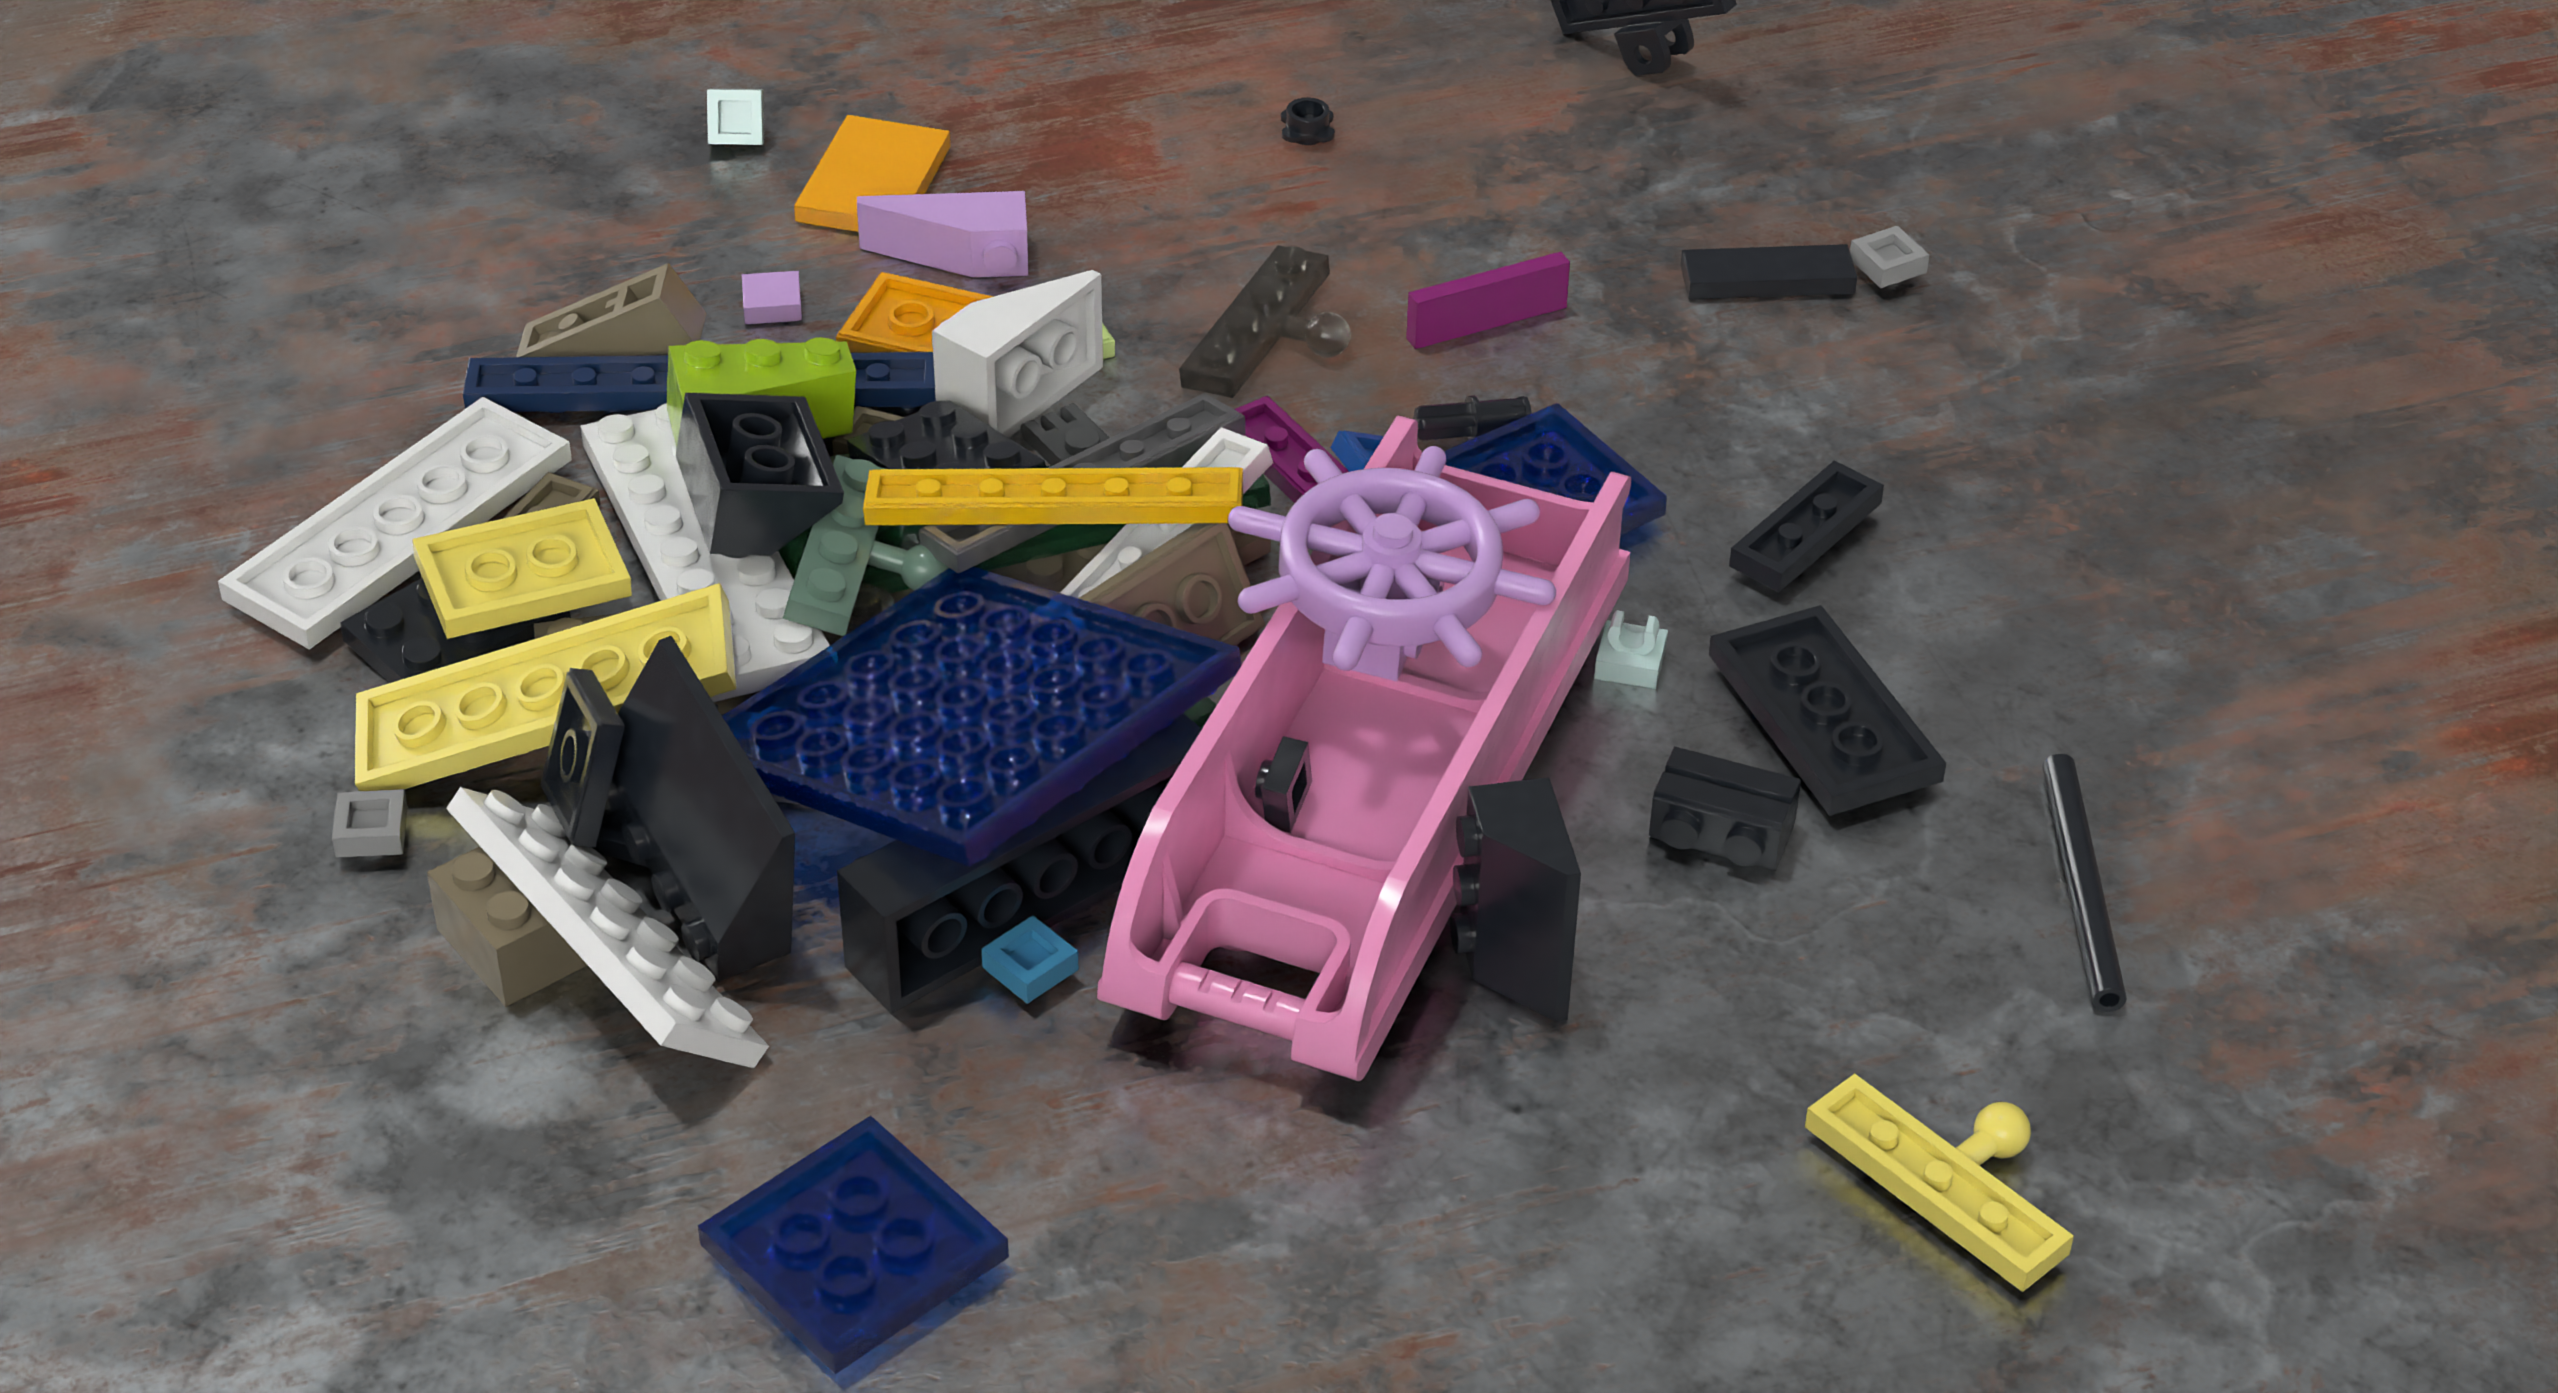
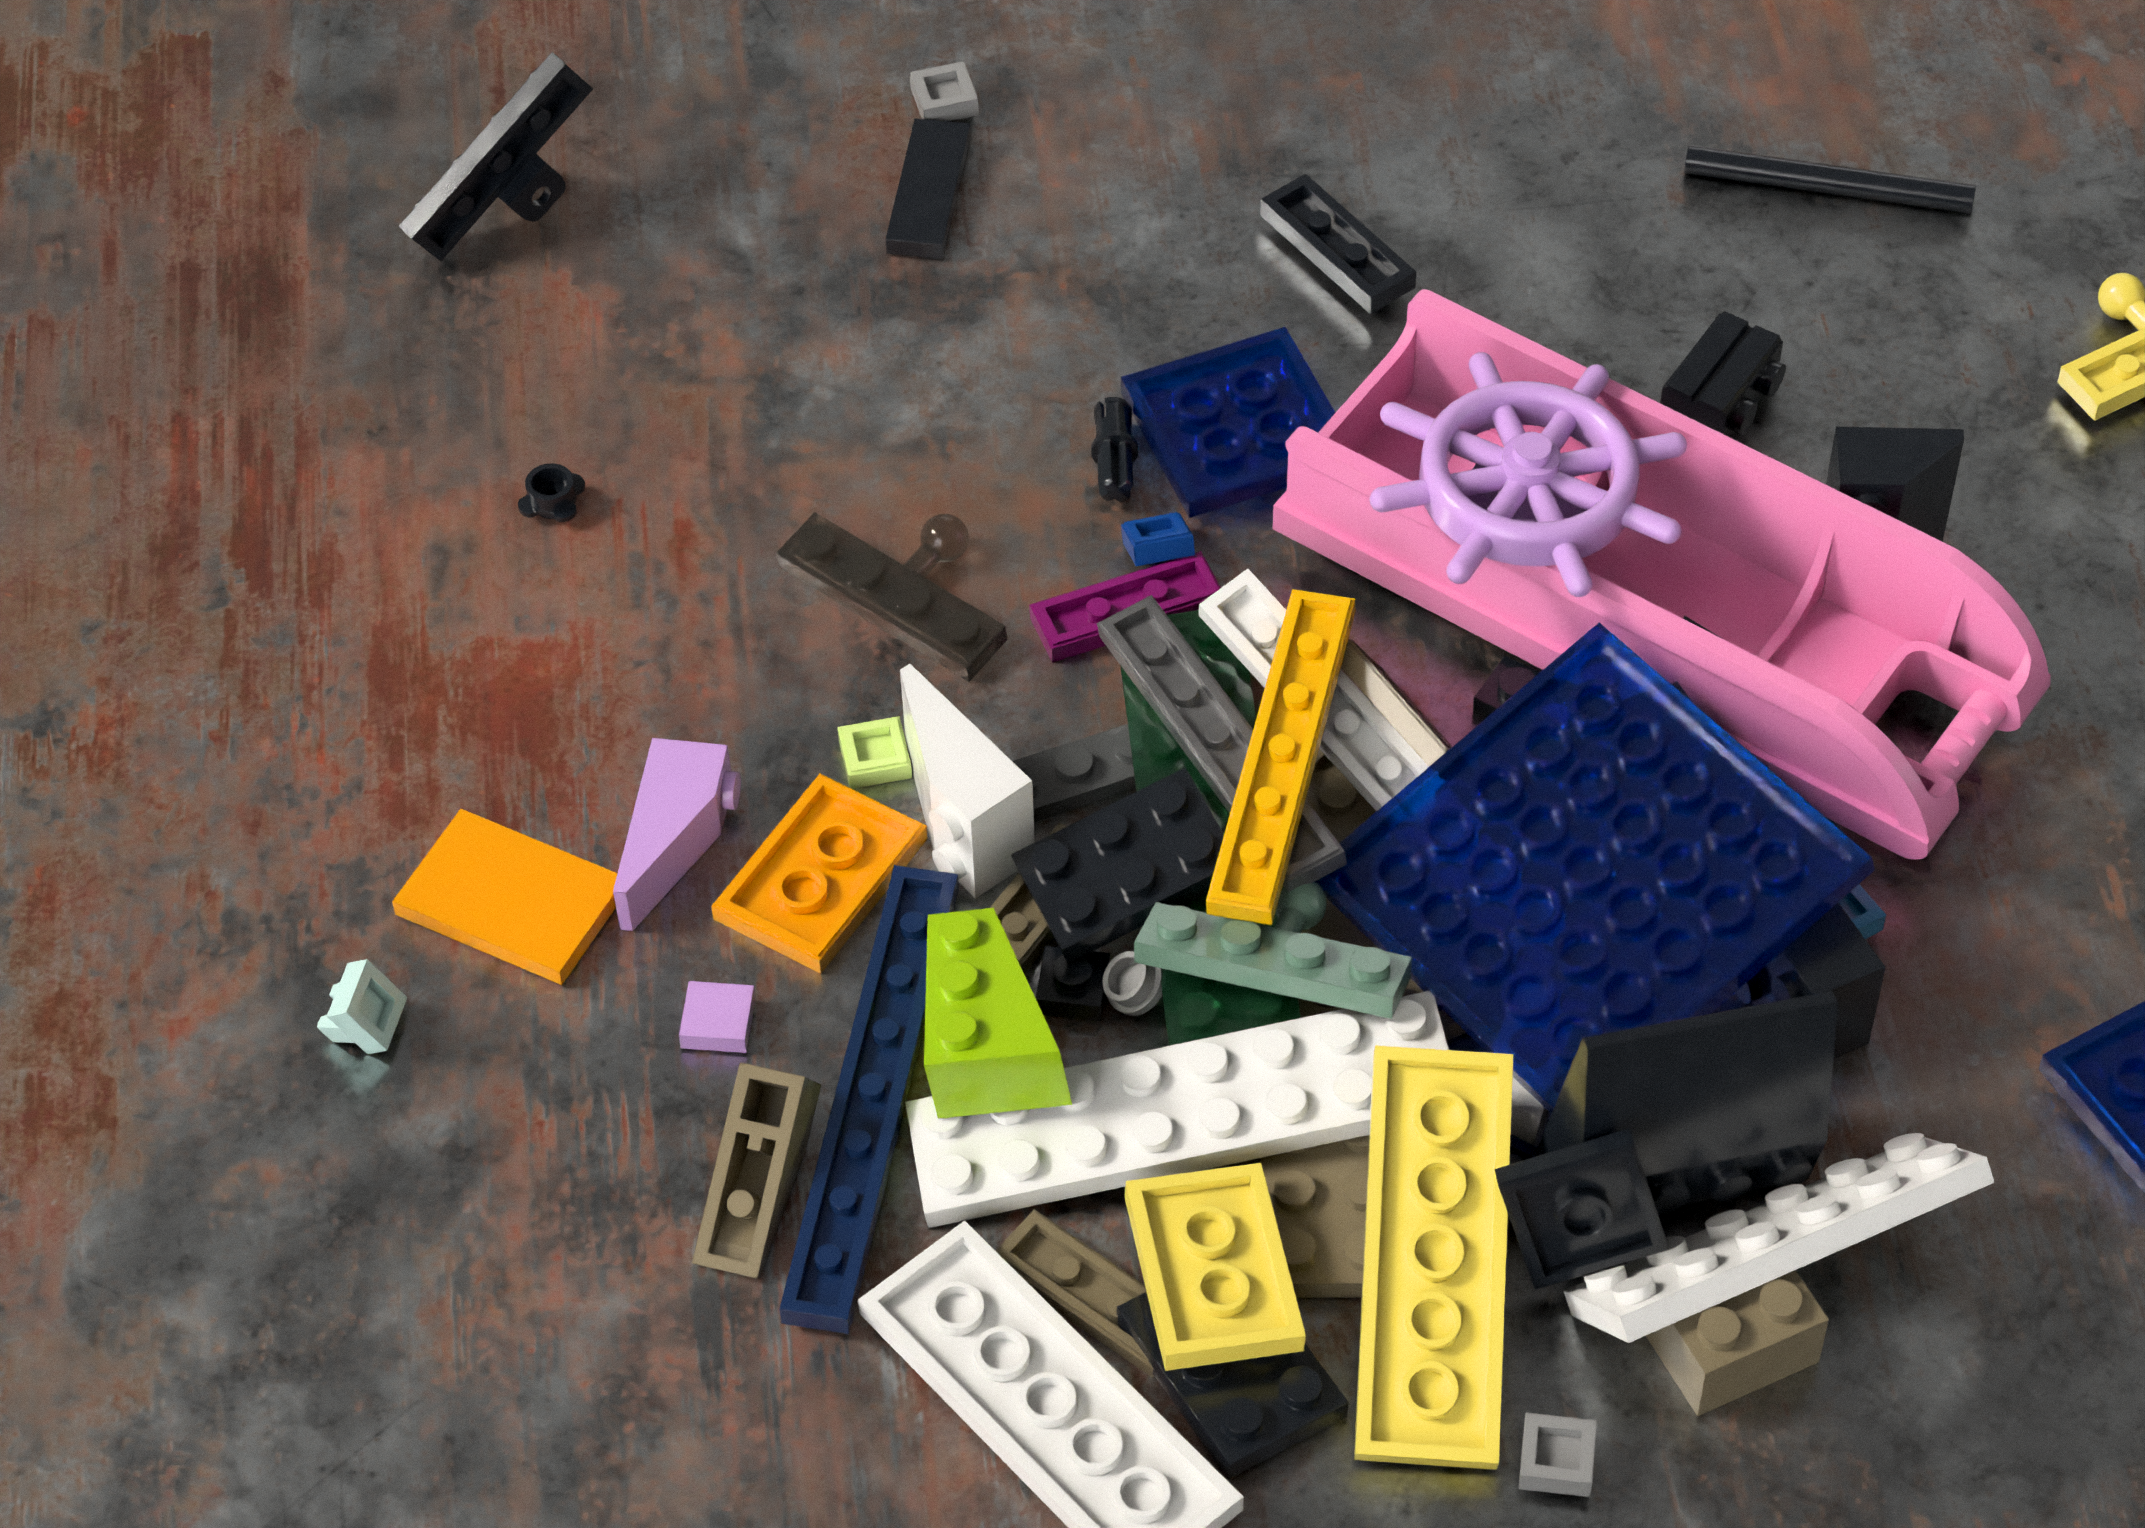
camera: 75 degrees left, 10 degrees up
black slope [675,393,844,558] -> none
magenta tile [1406,251,1570,349] -> none
black plate [1709,605,1946,815] -> none

